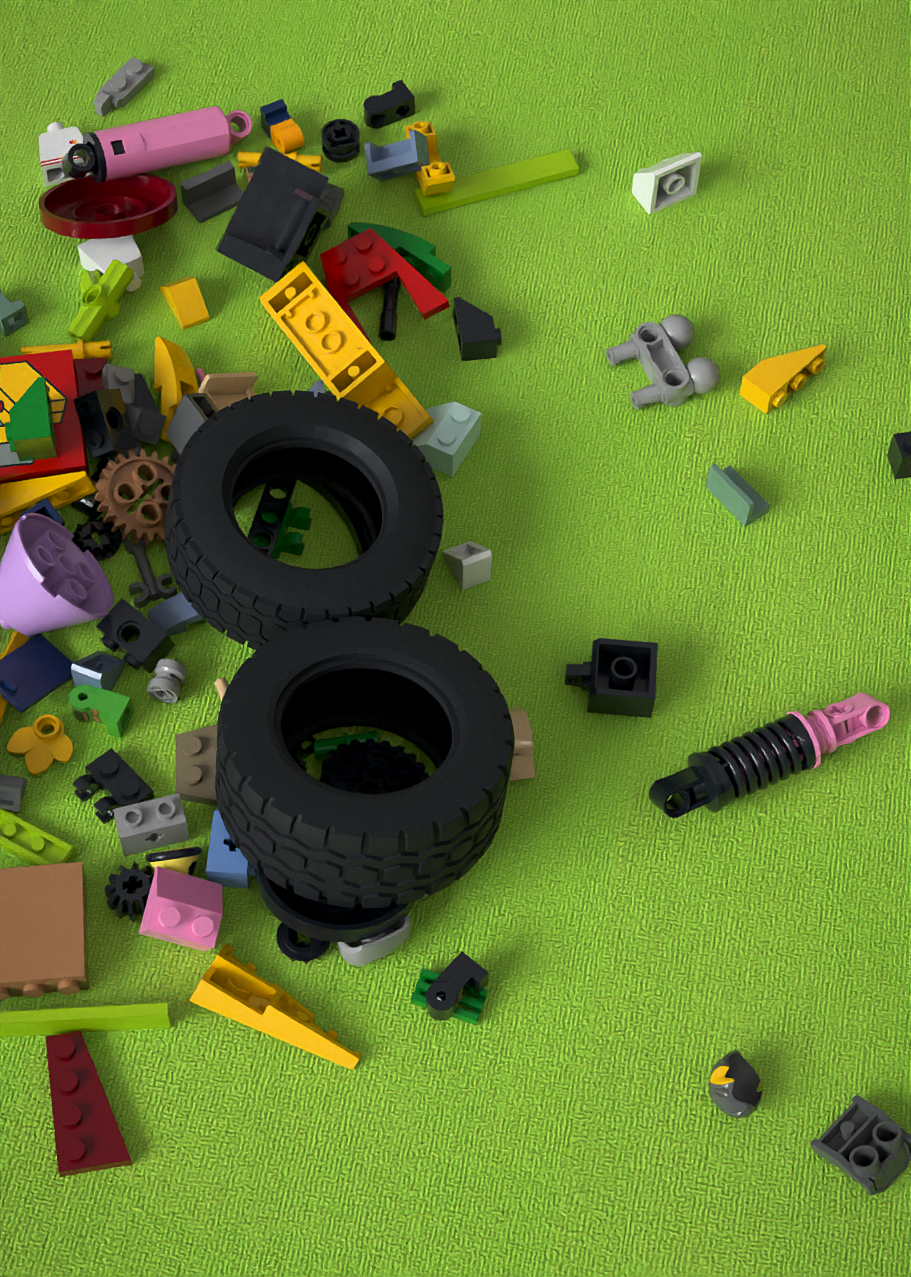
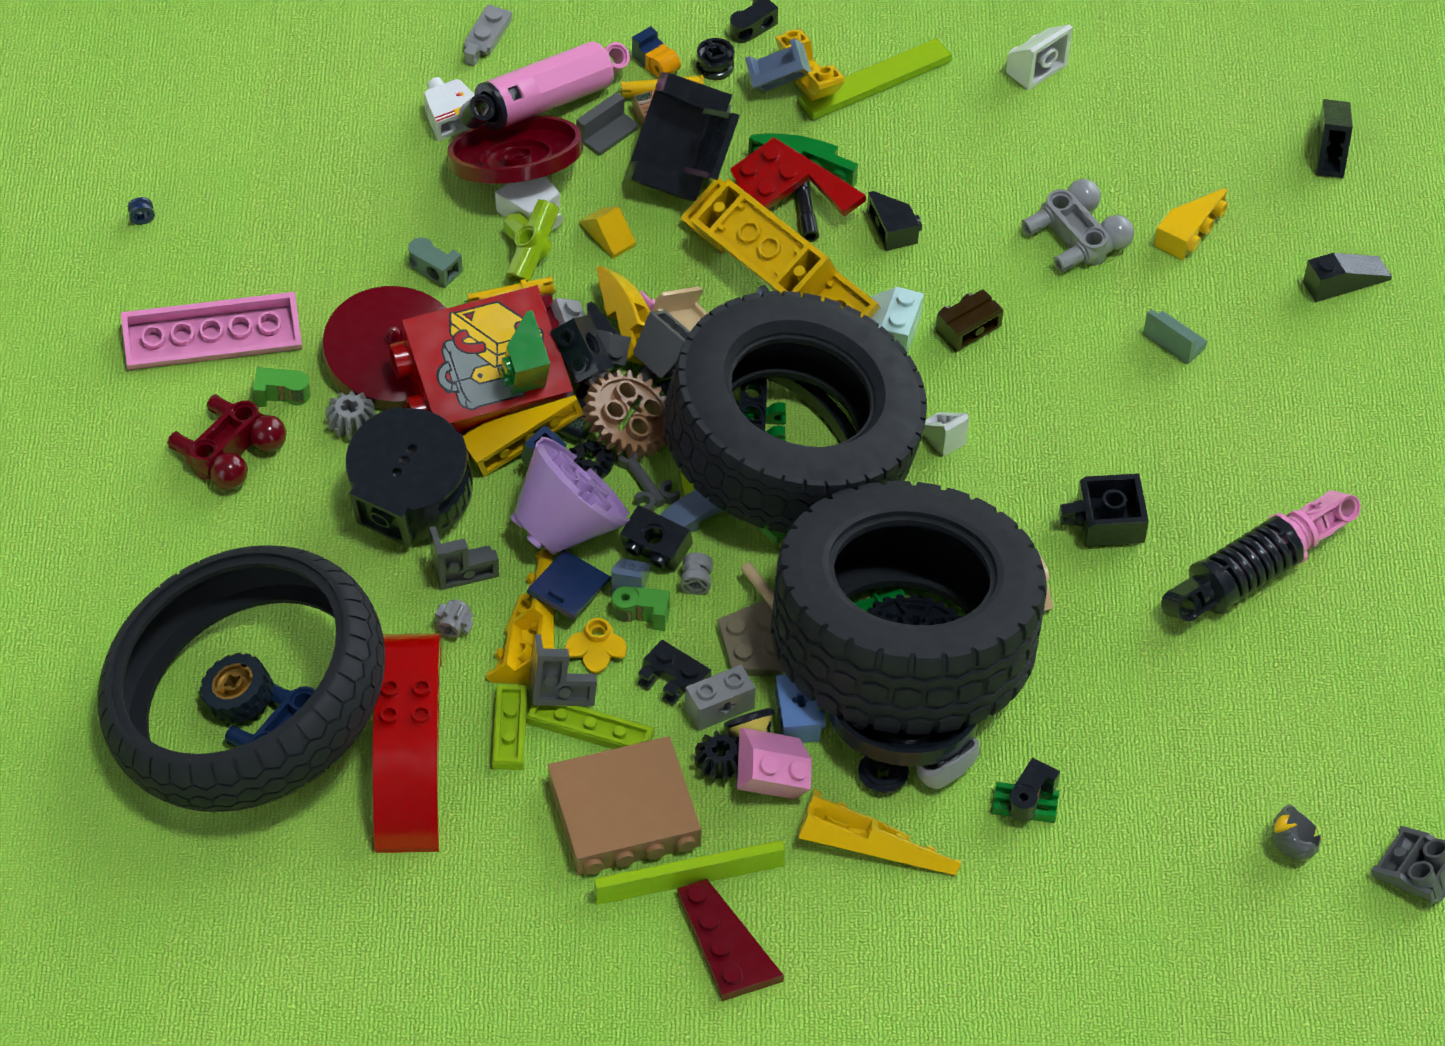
camera: 10 degrees left, 5 degrees down
none -> dark brown brick [935,289,1003,352]

